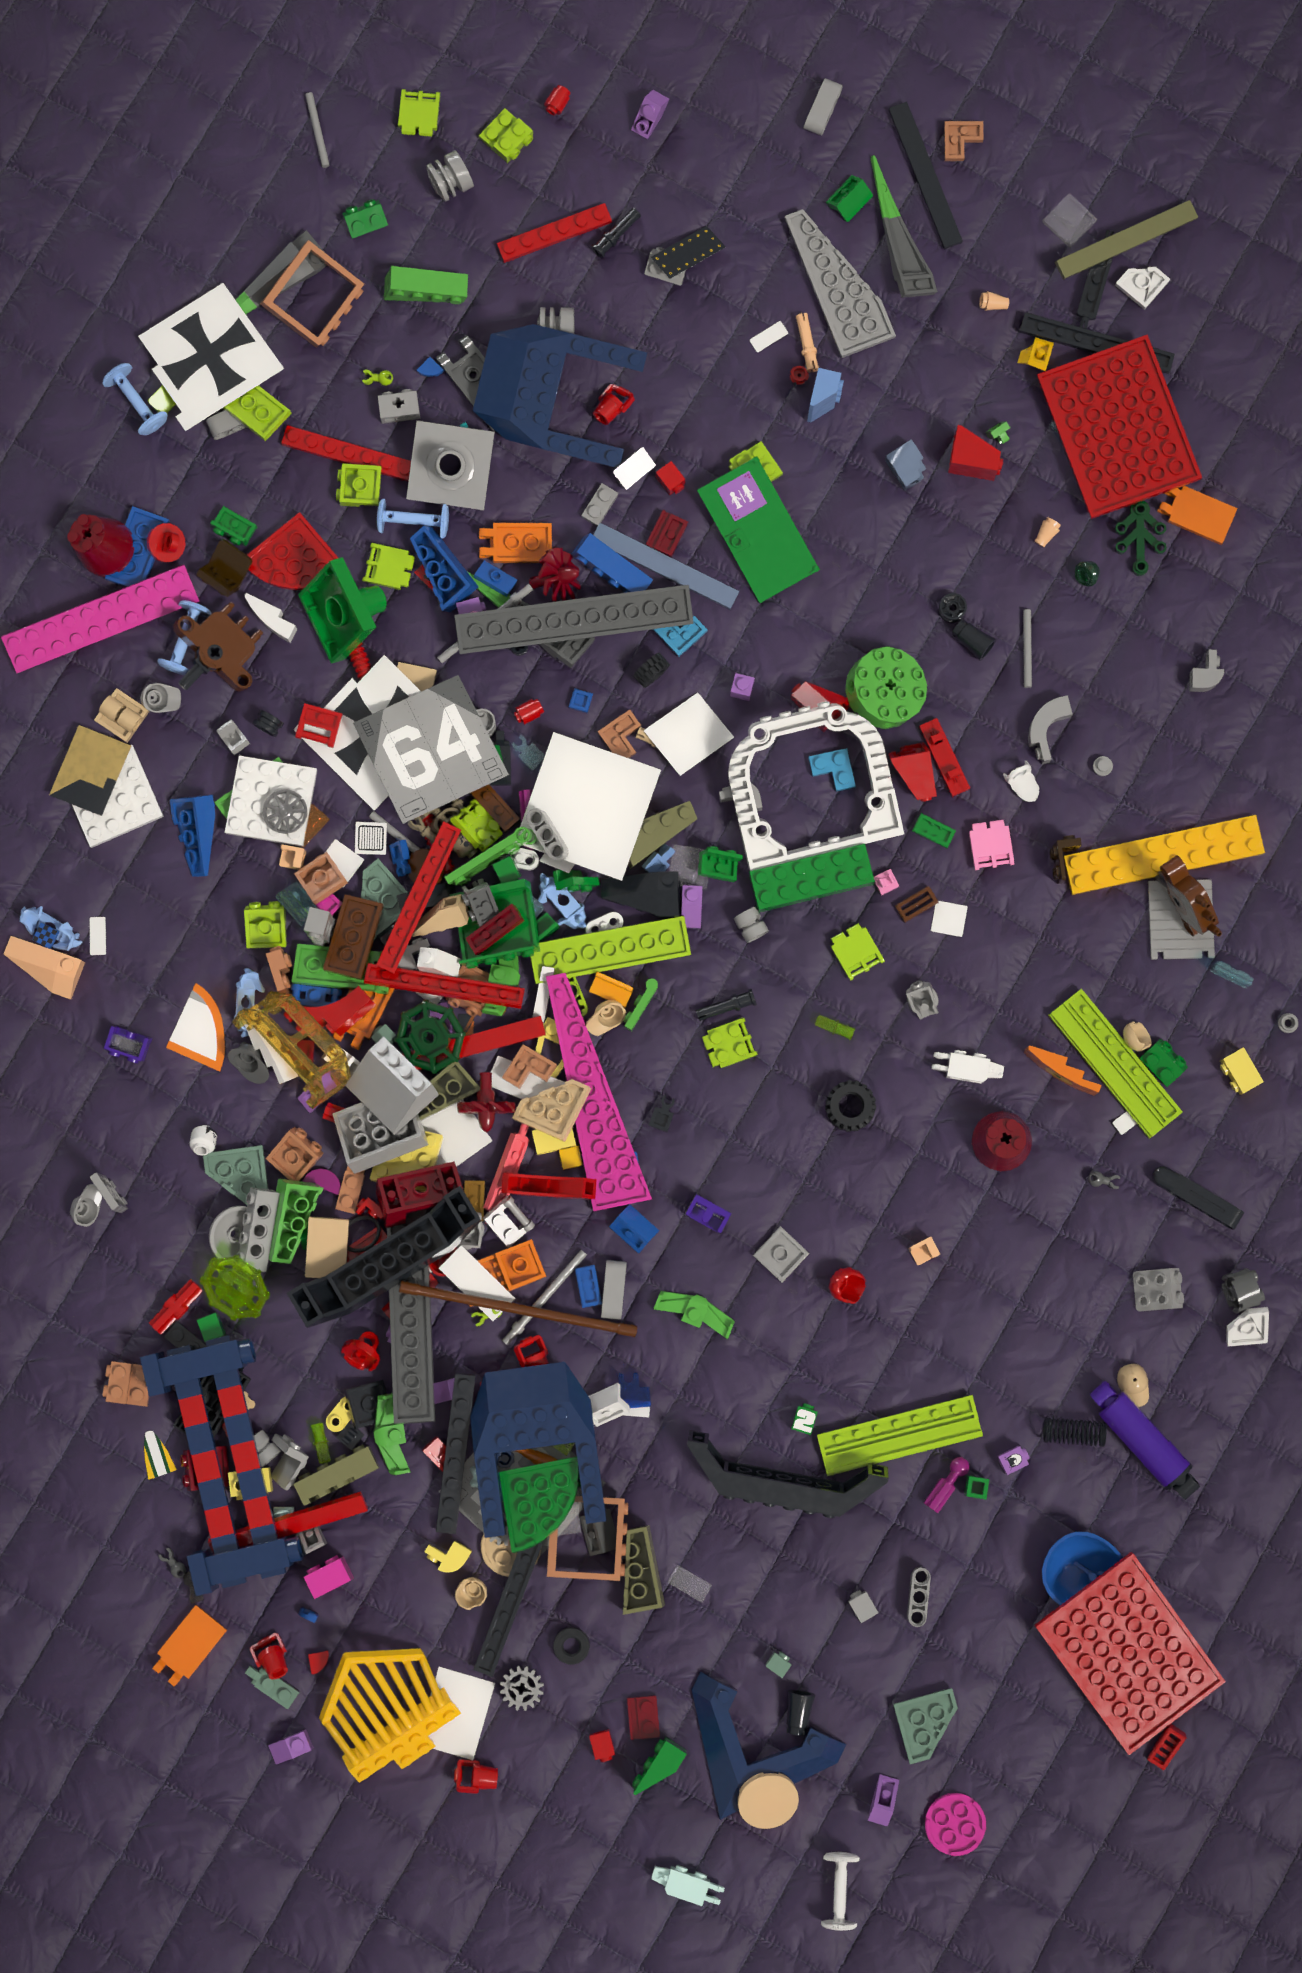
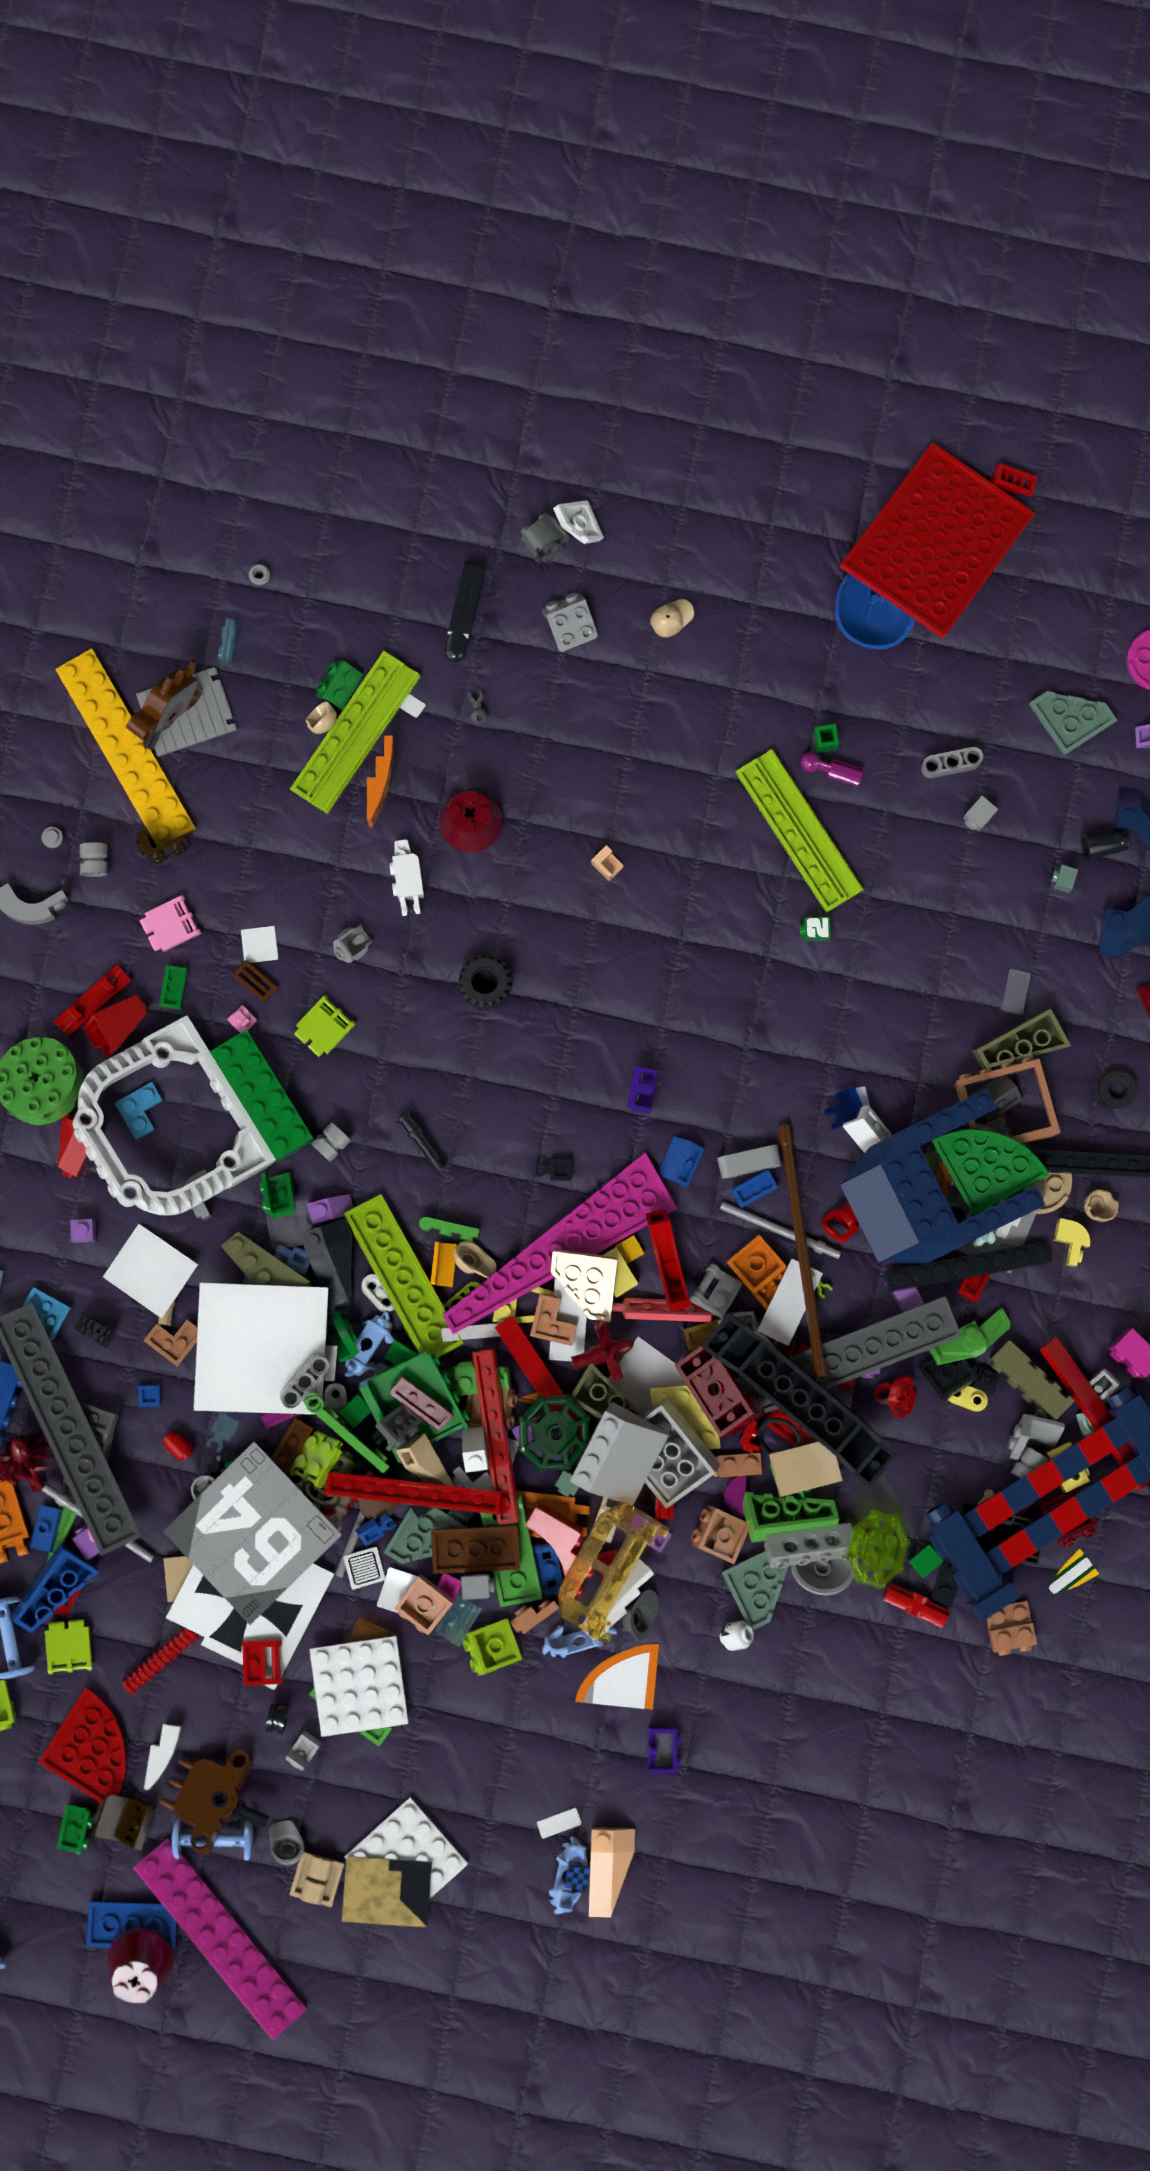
camera: 110 degrees left, 0 degrees up
light grey cap [70,1184,102,1227] -> none
light grey tile [90,1173,128,1213] -> none
red tile [147,523,185,562] -> none
blue wedge [170,795,215,877] -> none
flat silver wheel [263,789,307,834] -> none
light nougat panel [279,844,306,870] -> none
green piece [298,557,387,664] -> none
clear neon green axle [311,1423,331,1464] -> none
bright green plate [654,1291,735,1340] -> none
black slope [687,1430,889,1518] -> none
lime plate [702,1018,758,1068] -> none
light grey tile [753,1226,810,1283] -> none
clear neon green axle [815,1015,855,1040] -> none
red hair [828,1267,866,1304] -> none
medium lavender brick [996,1446,1030,1475] -> none
white piece [1003,761,1039,802] -> none
black piece [1043,1417,1107,1447] -> none
dark purple piece [1090,1381,1201,1500] -> none
light yellow brick [1220,1047,1264,1095] -> none
none -> light grey wheel [79,843,108,877]

